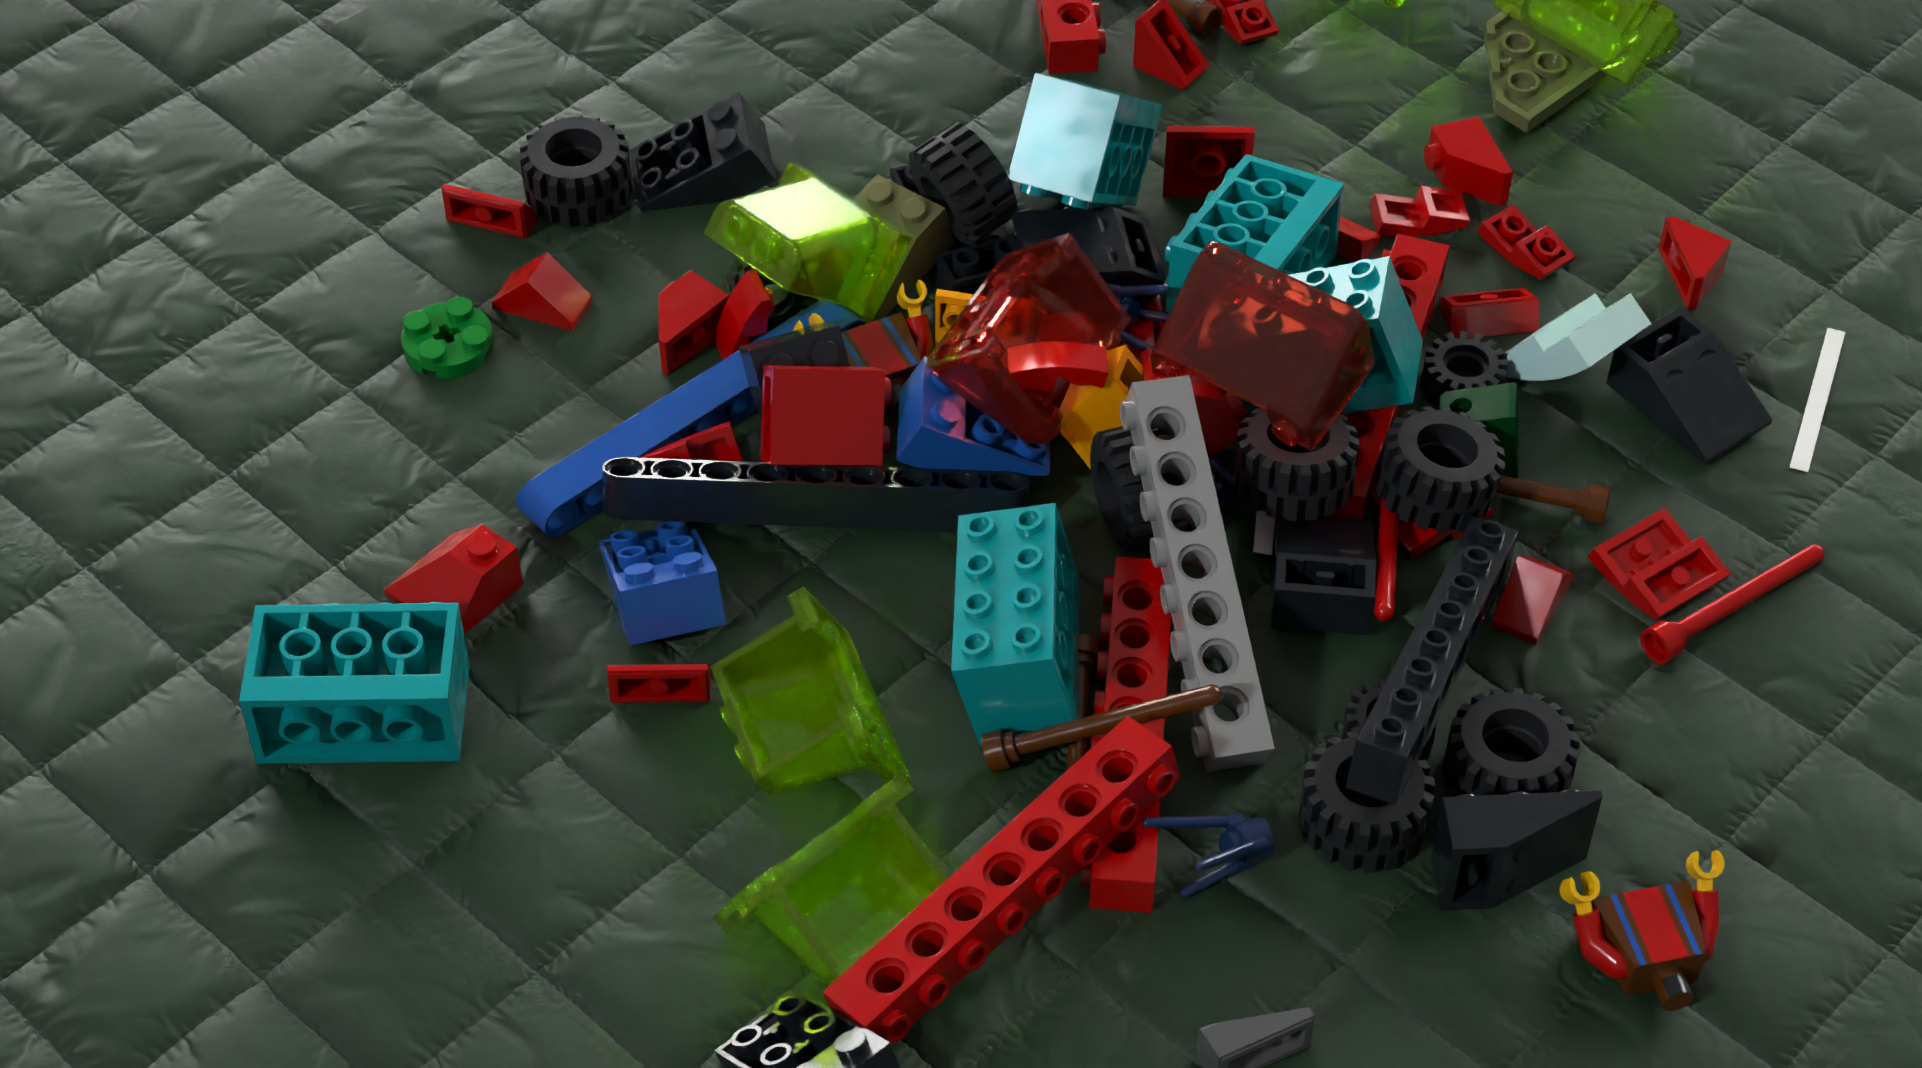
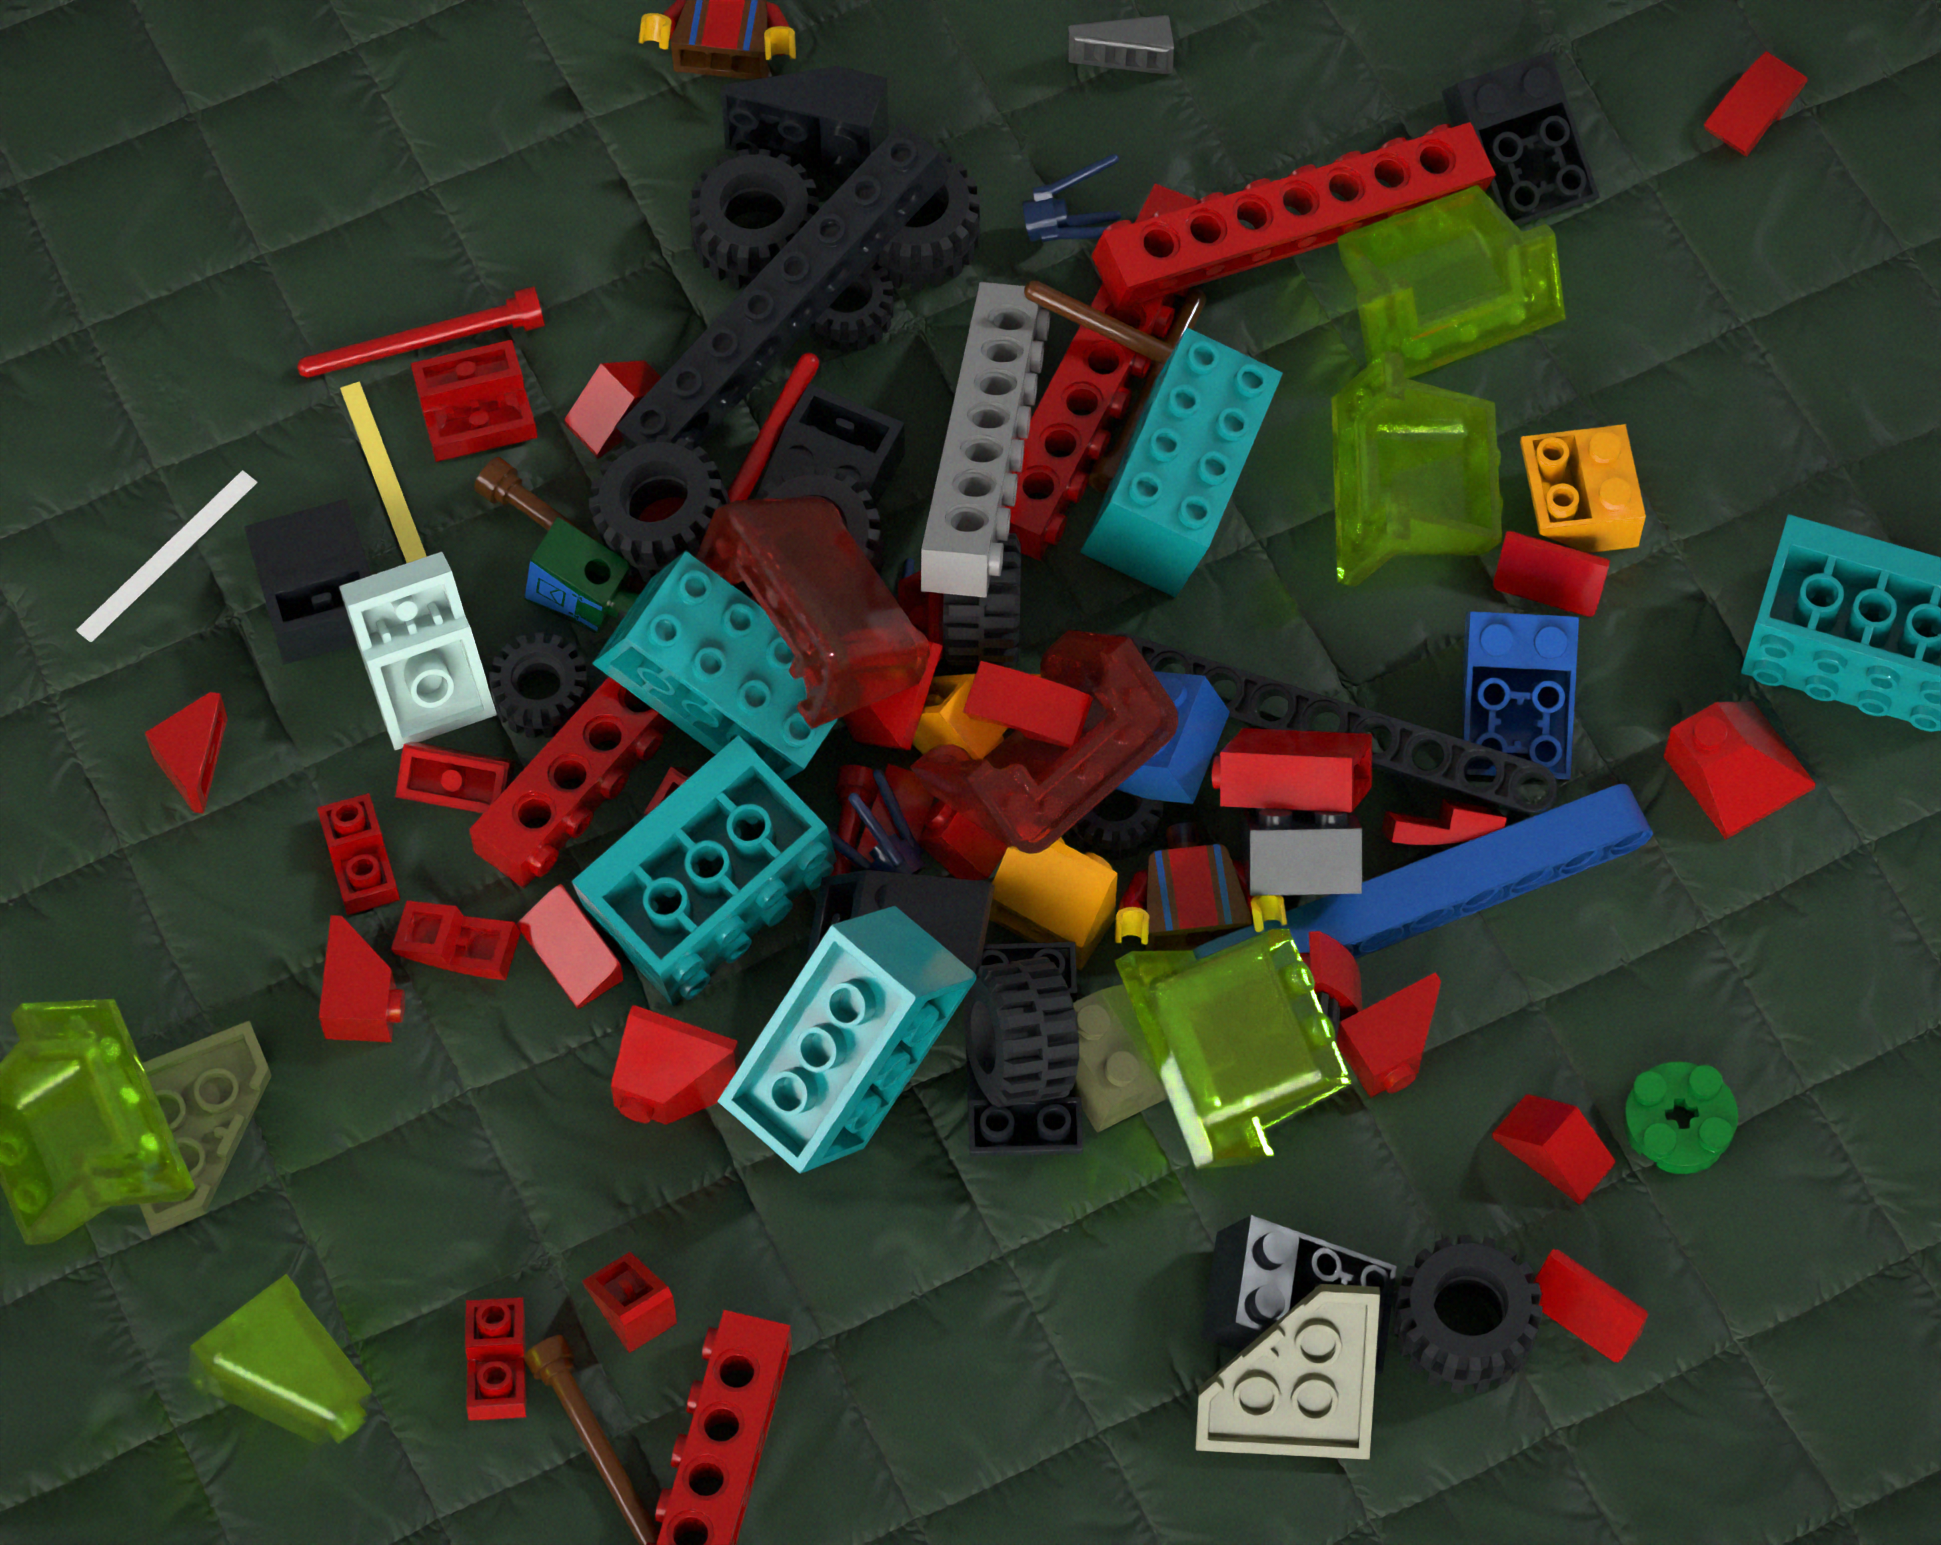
camera: 160 degrees left, 15 degrees up
none -> light yellow sticker [340,381,427,563]
none -> plate [1196,1284,1380,1460]
none -> light orange slope [1520,424,1646,553]

